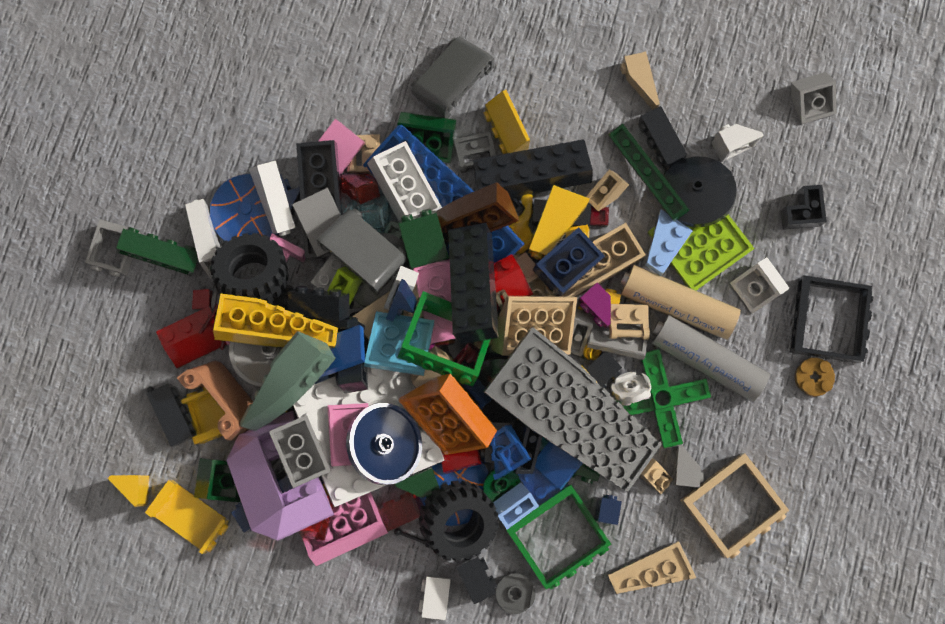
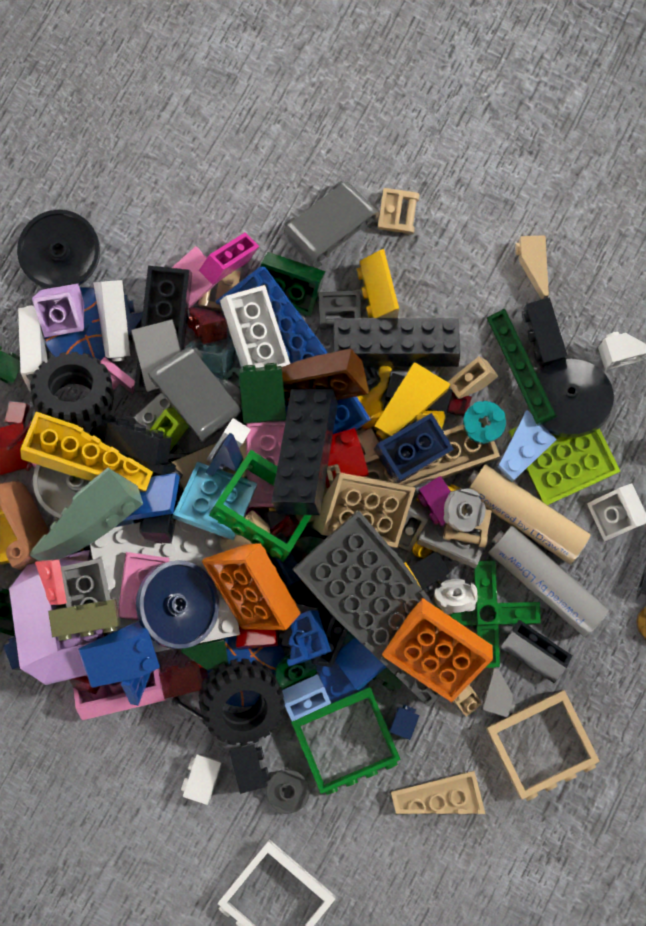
camera: 15 degrees right, 0 degrees up
none -> black dish [17,209,100,289]
none -> lavender slope [32,284,84,337]
none -> coral wing [35,560,67,605]
none -> olive wedge [48,599,120,641]
none -> blue slope [78,621,160,688]
none -> blue wing [121,672,151,706]
none -> dark pink brick [199,232,260,285]
none -> tan plate [378,188,420,235]
none -> orange slope [382,598,493,702]
none -> light grey plate [444,489,485,532]
none -> teal plate [463,401,506,444]
none -> black brick [501,620,573,683]

